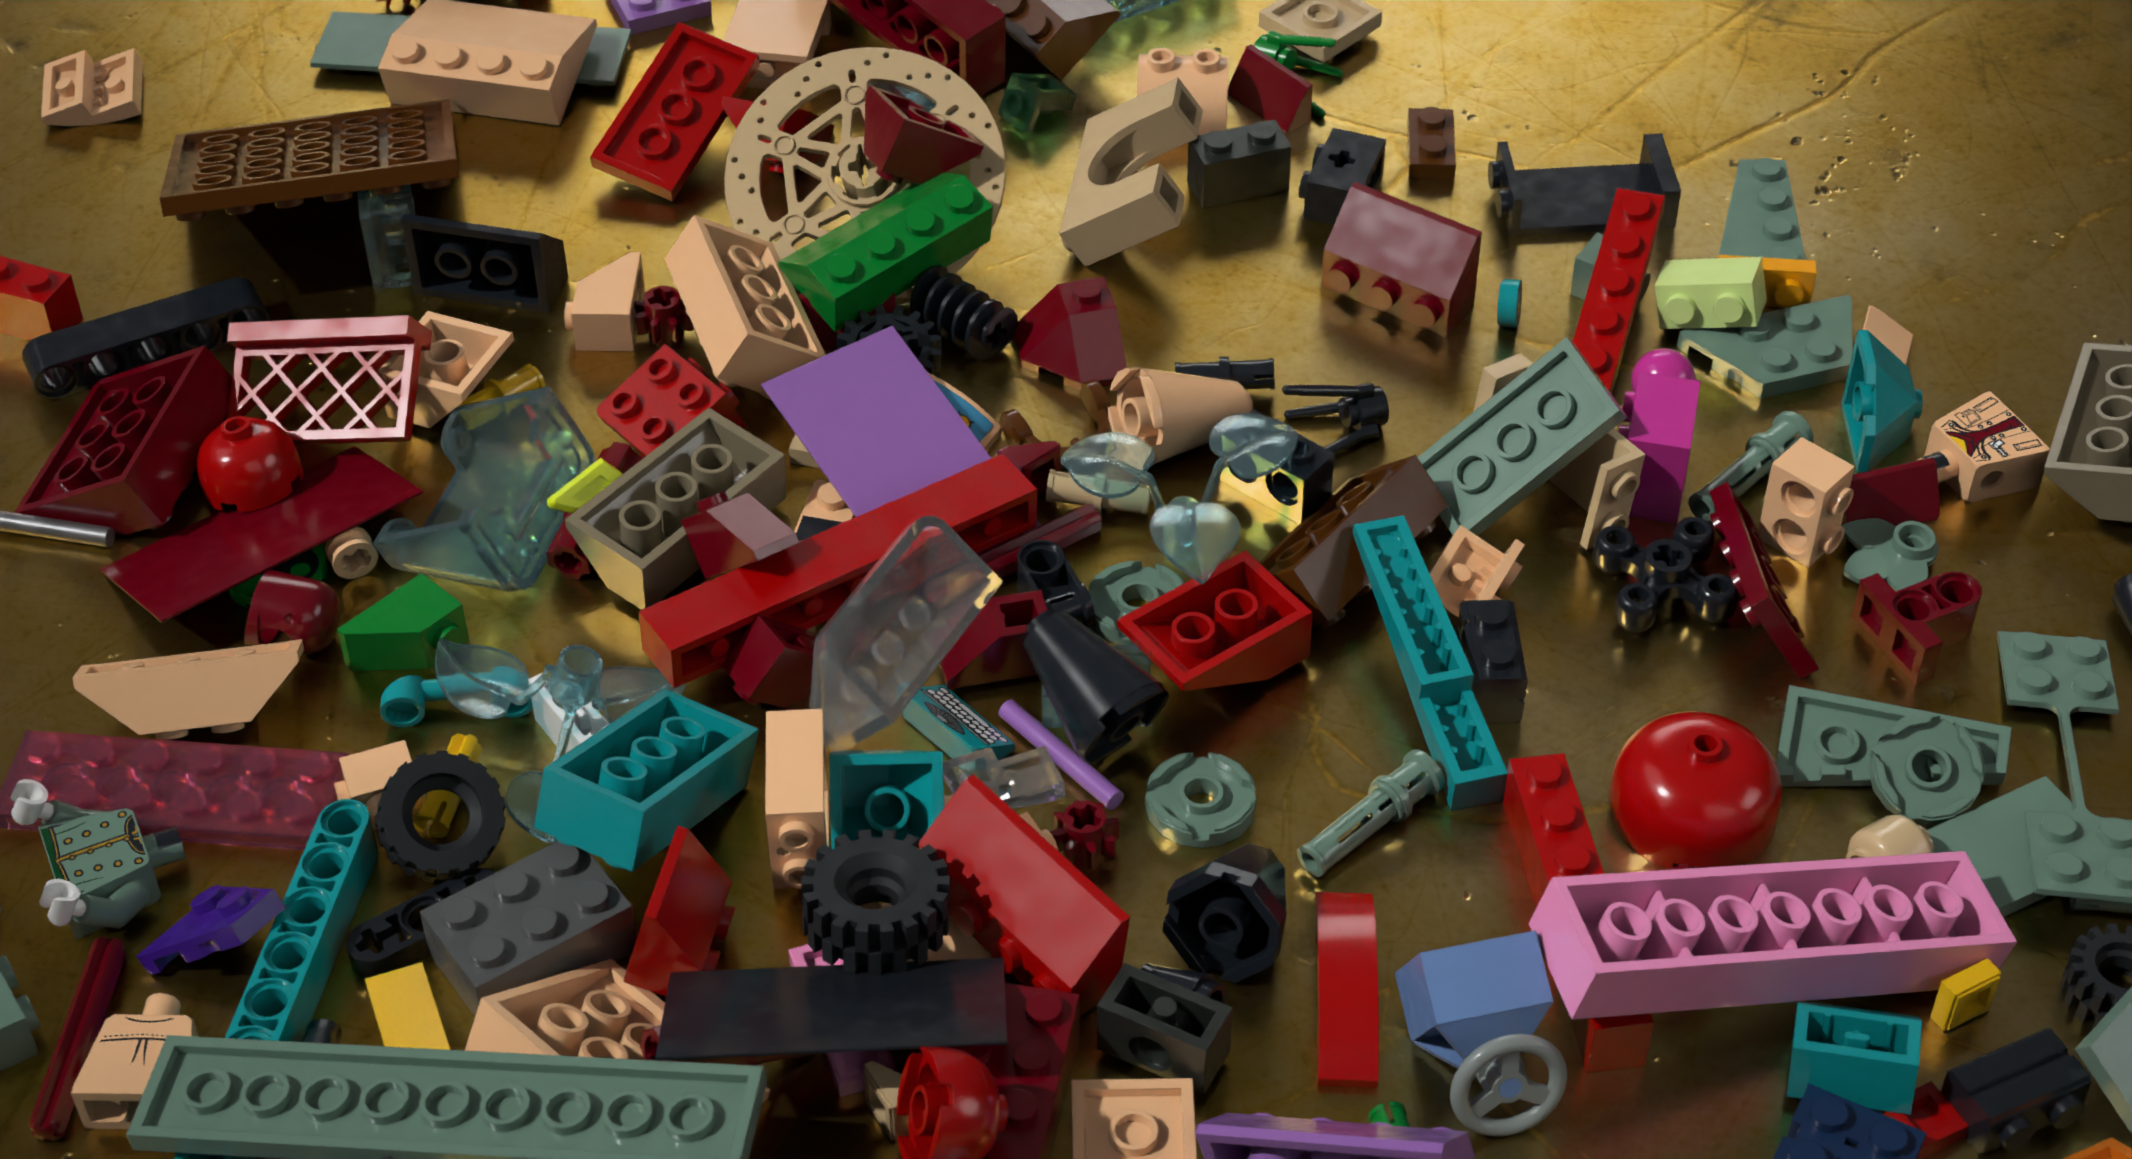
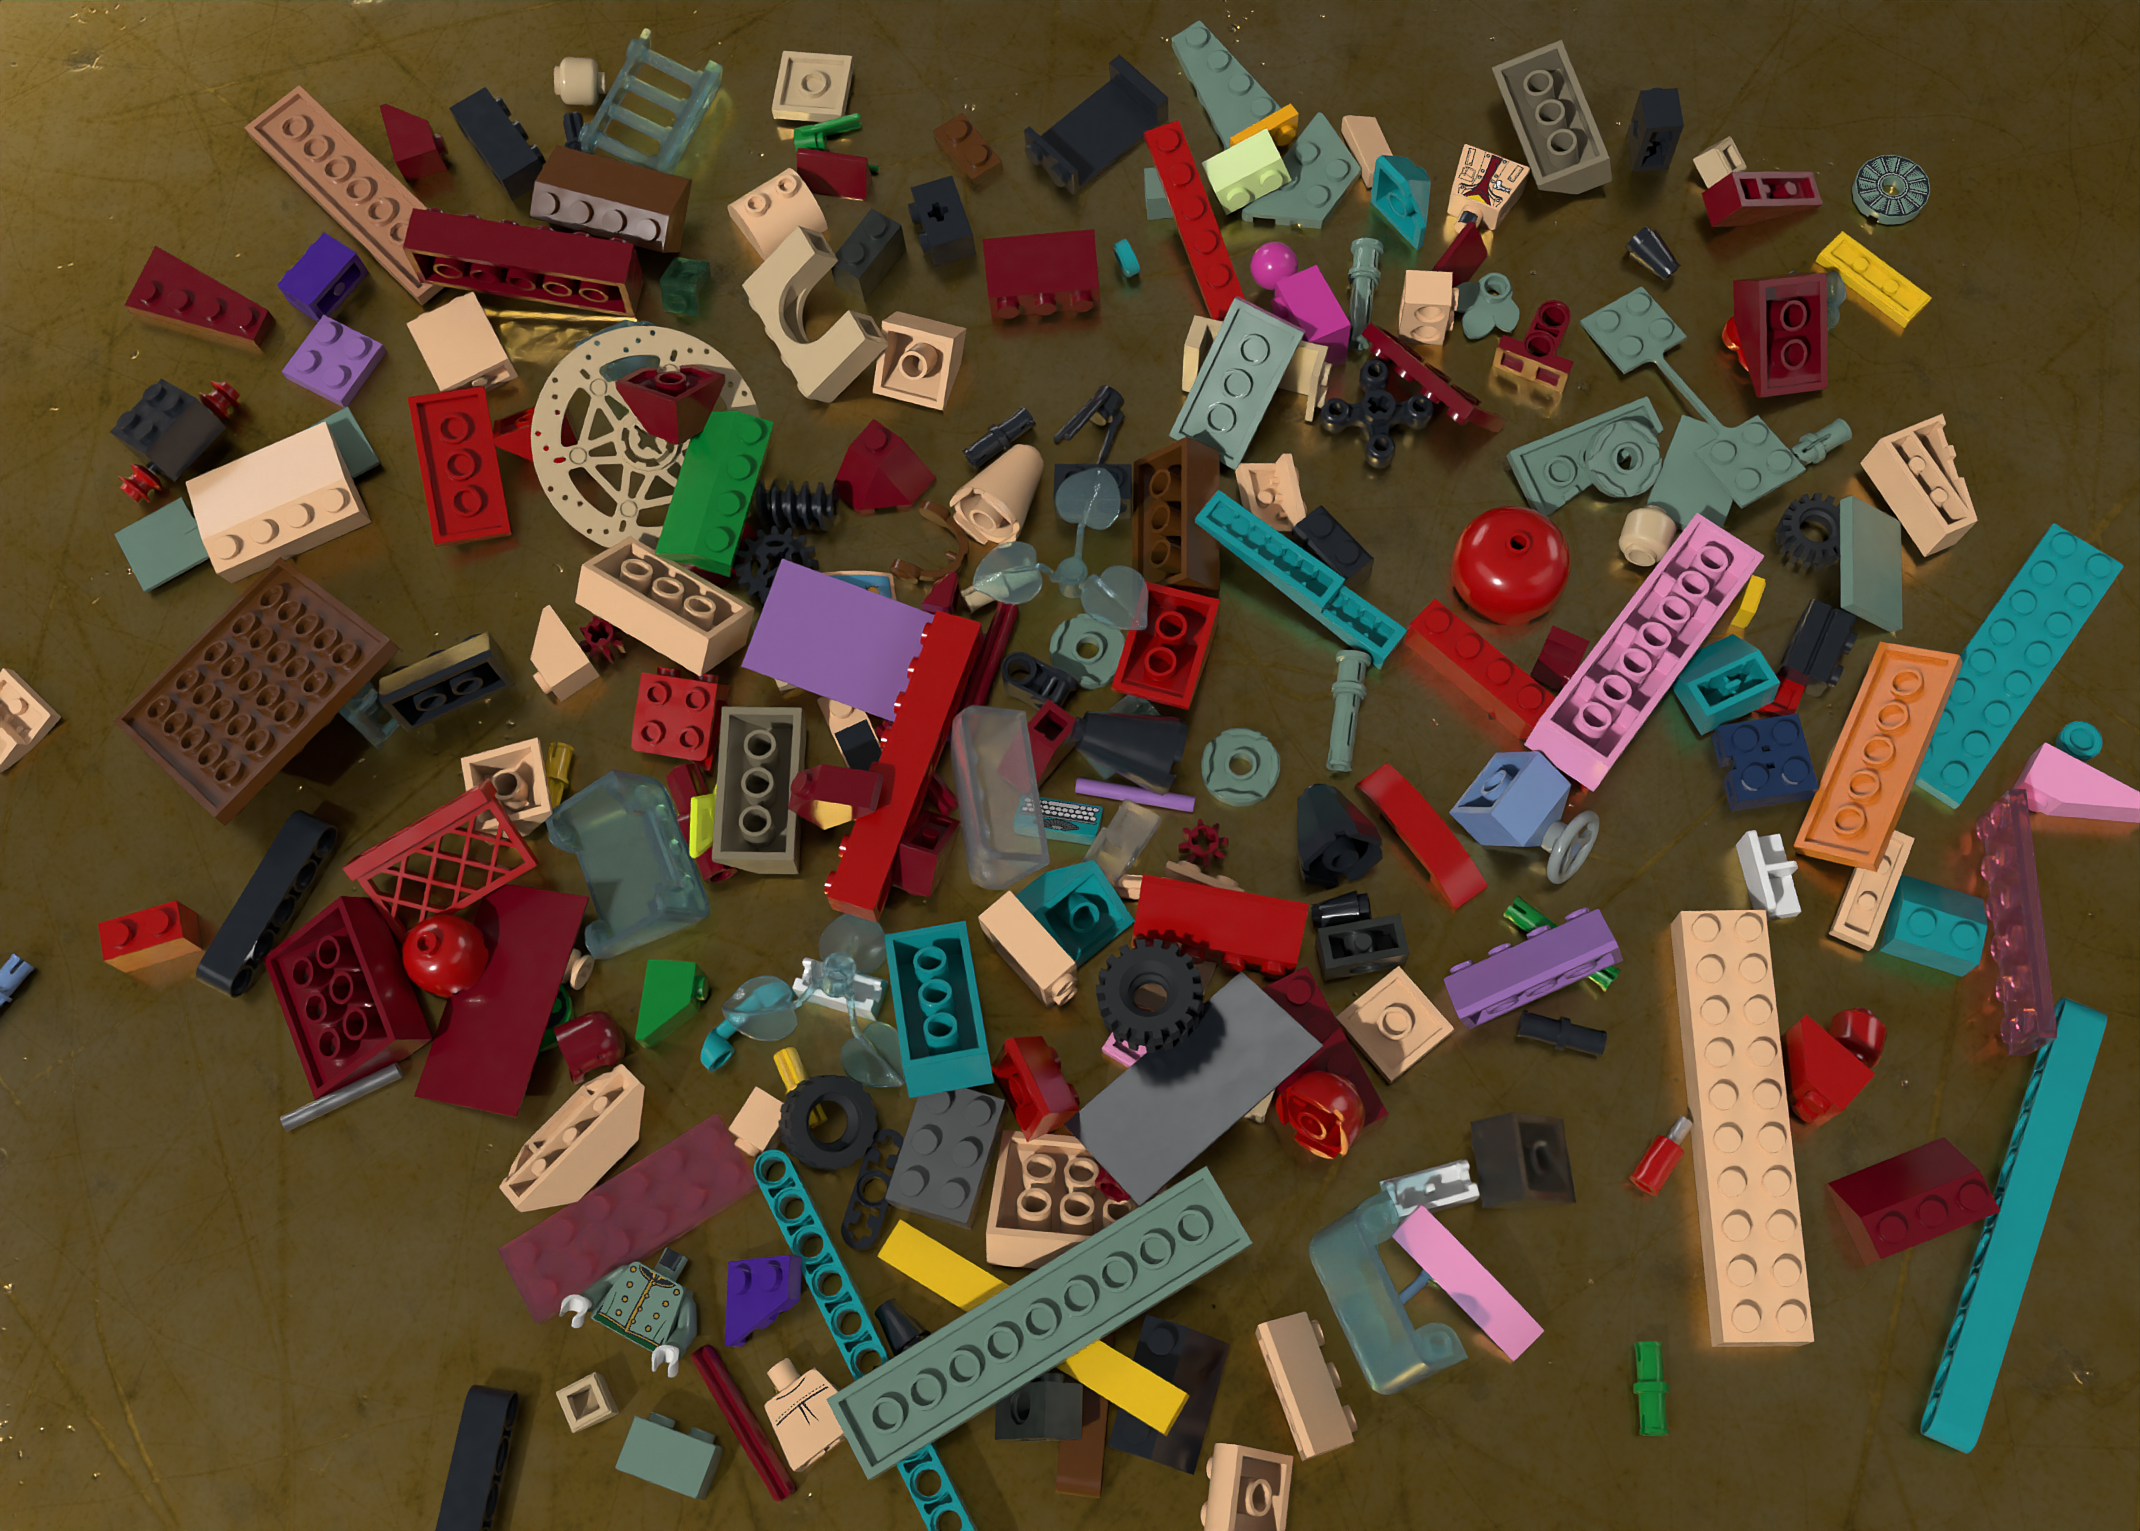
camera: 30 degrees left, 25 degrees up
none -> light nougat slope [872,311,967,410]

